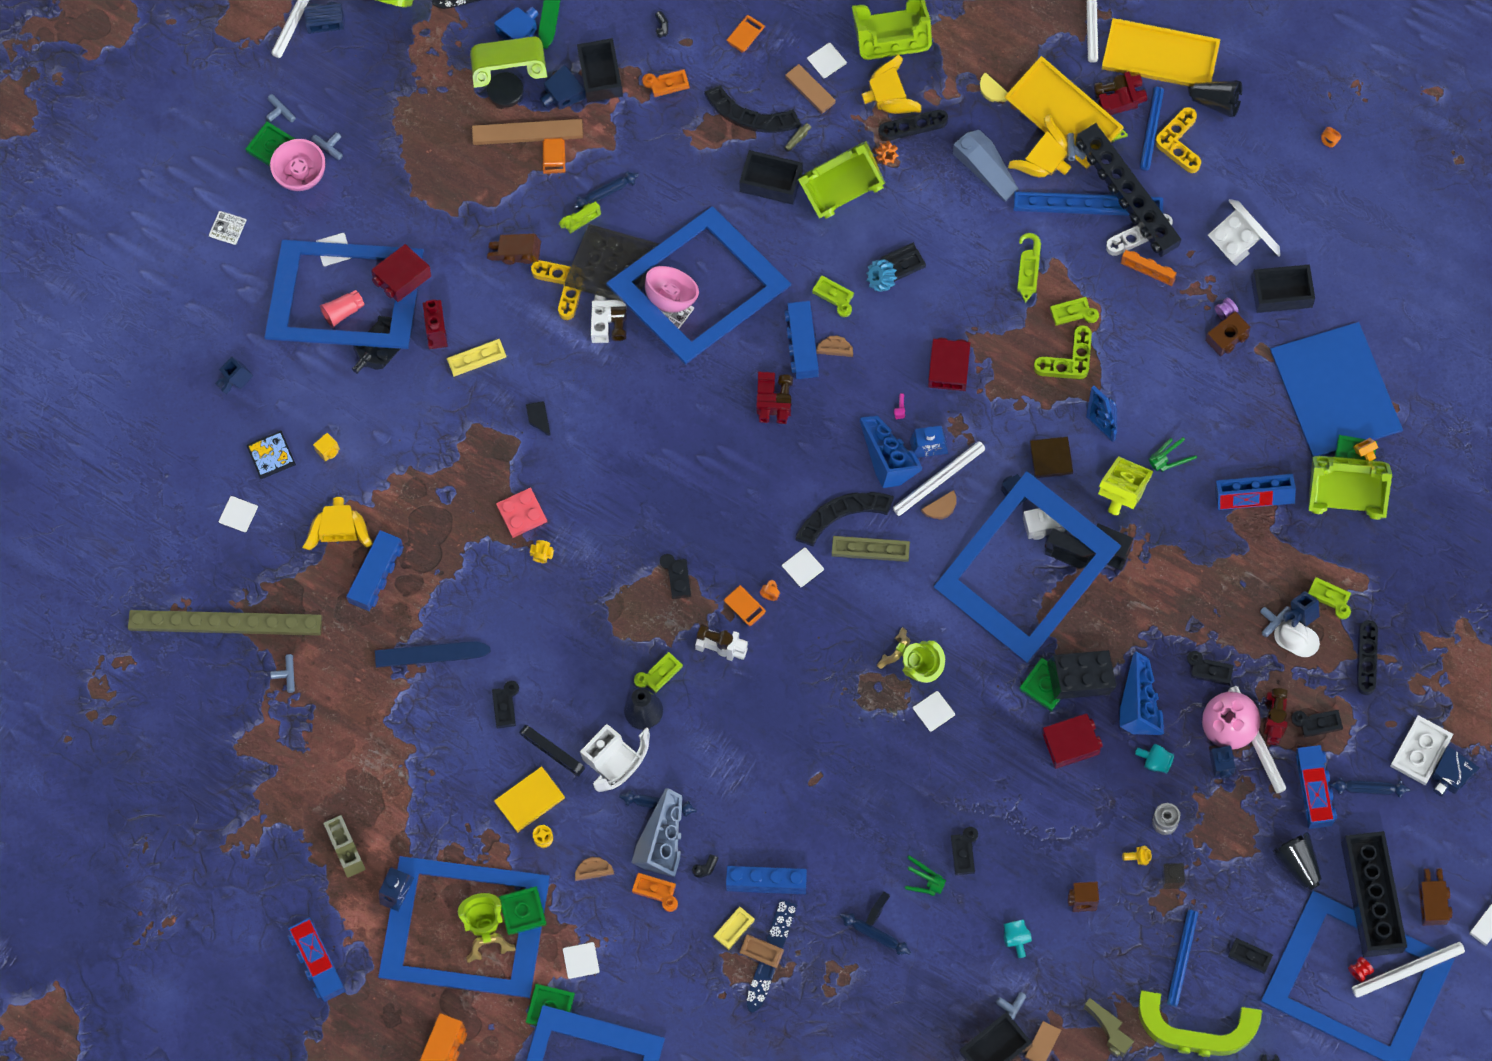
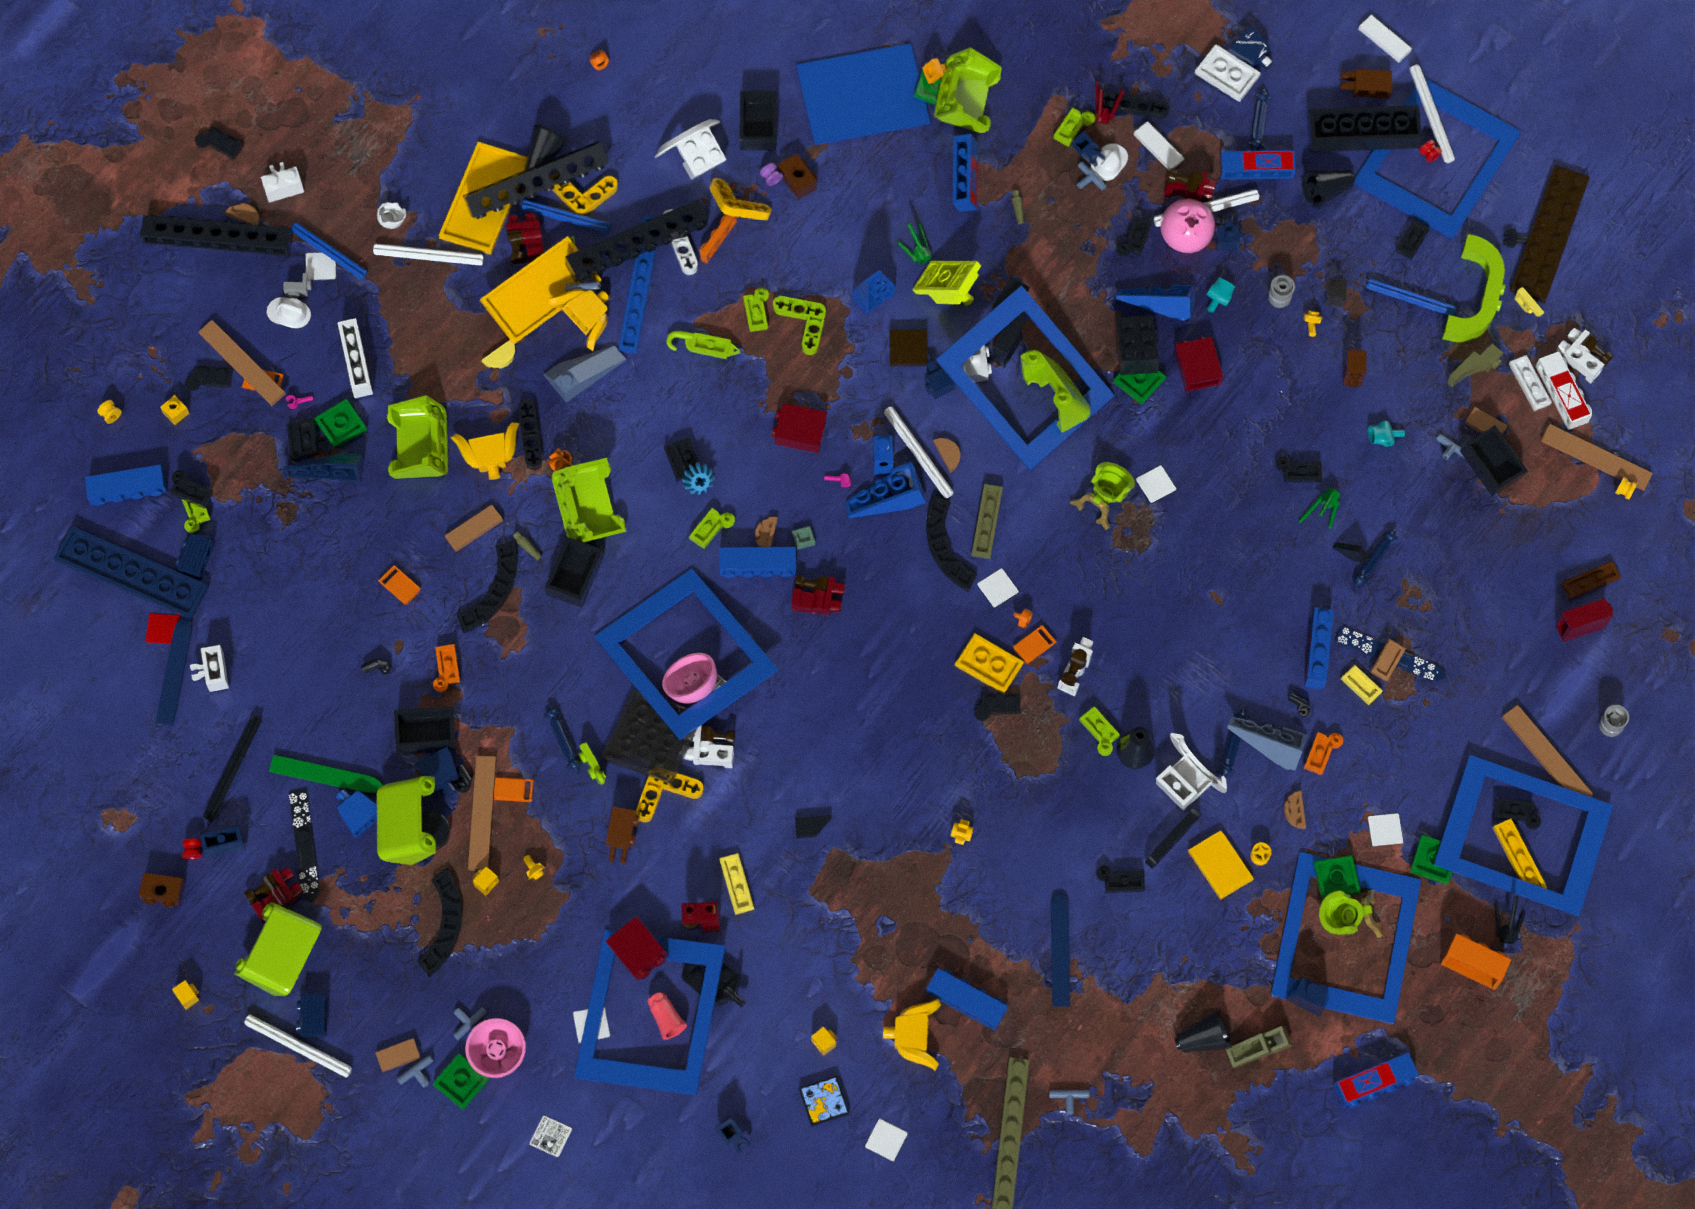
camera: 90 degrees left, 0 degrees up
coral plate [496,488,547,538] -> none
white sticker [807,43,847,78] -> none
black hinge [1291,710,1343,738] -> none
none -> medium nougat tile [376,1038,420,1072]
none -> black tile [417,869,462,978]
none -> black arm [456,764,472,793]
none -> black brick [462,141,609,219]
none -> yellow plate [473,867,499,896]
none -> yellow plate [524,855,545,880]
none -> yellow beam [709,178,772,220]
none -> sand green tile [792,526,815,550]
none -> yellow tile [955,633,1024,694]
none -> olive animal [1011,190,1024,224]
none -> lime windscreen [1020,350,1090,433]
none -> dark red plant [1095,82,1124,124]
none -> white tile [1134,122,1184,171]
none -> black cone [1174,1009,1232,1053]

